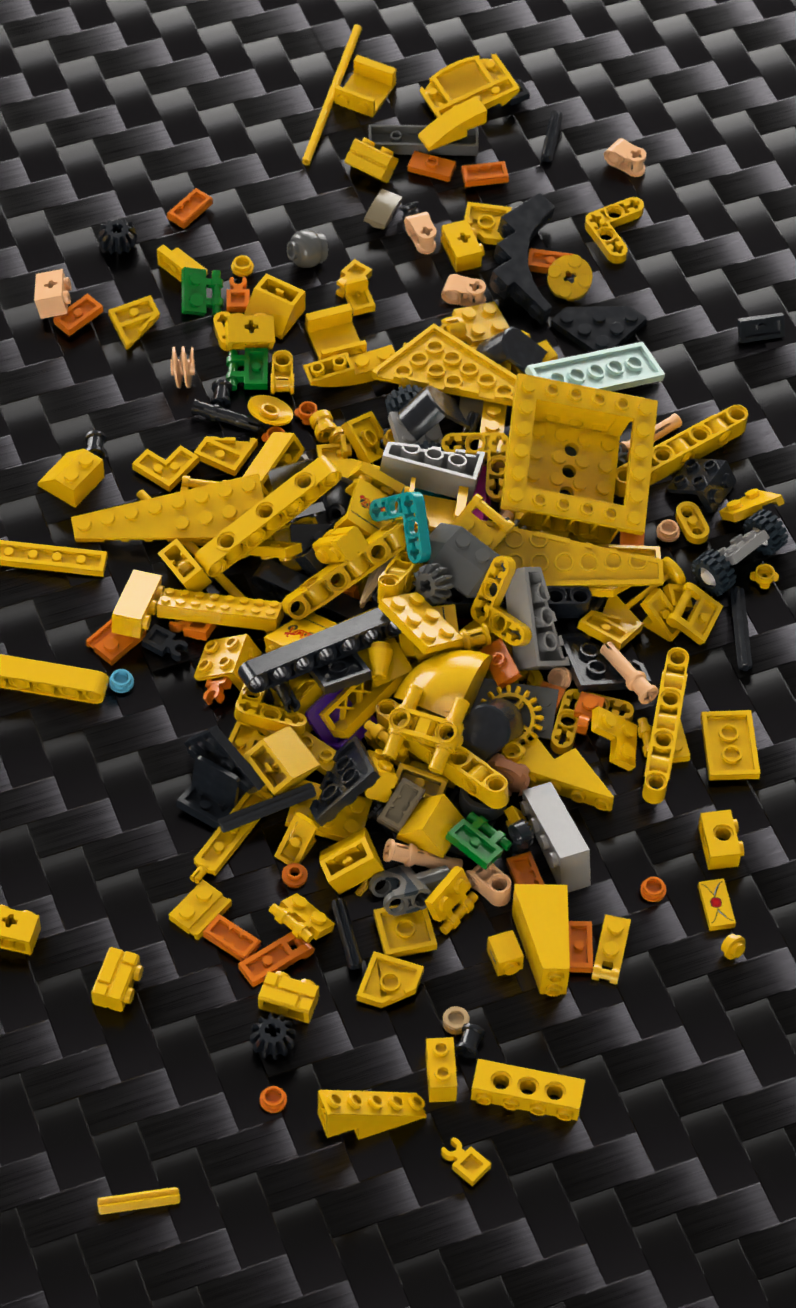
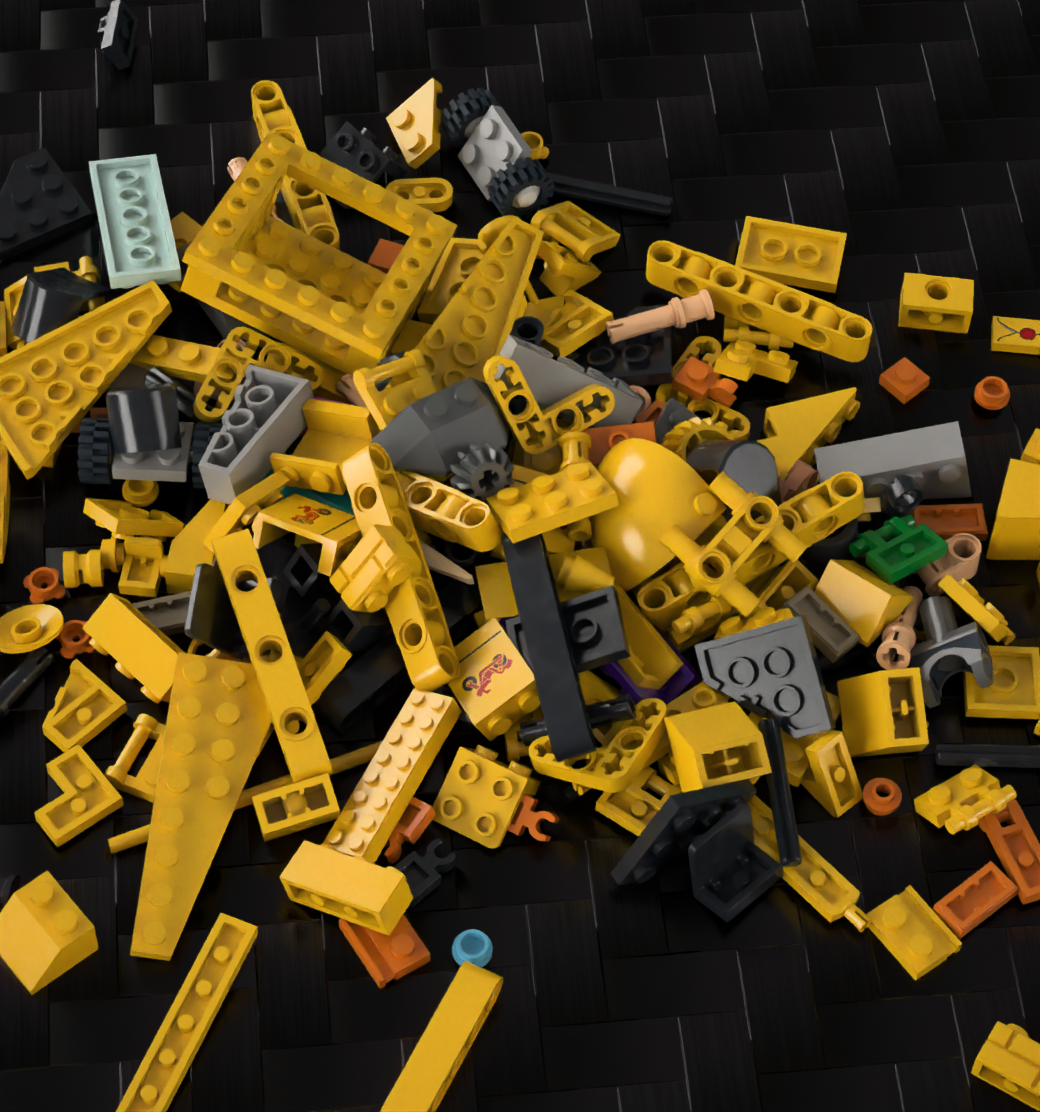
camera: 75 degrees left, 0 degrees up
teal beam [369,492,431,563] -> none
none -> orange plate [879,357,930,404]

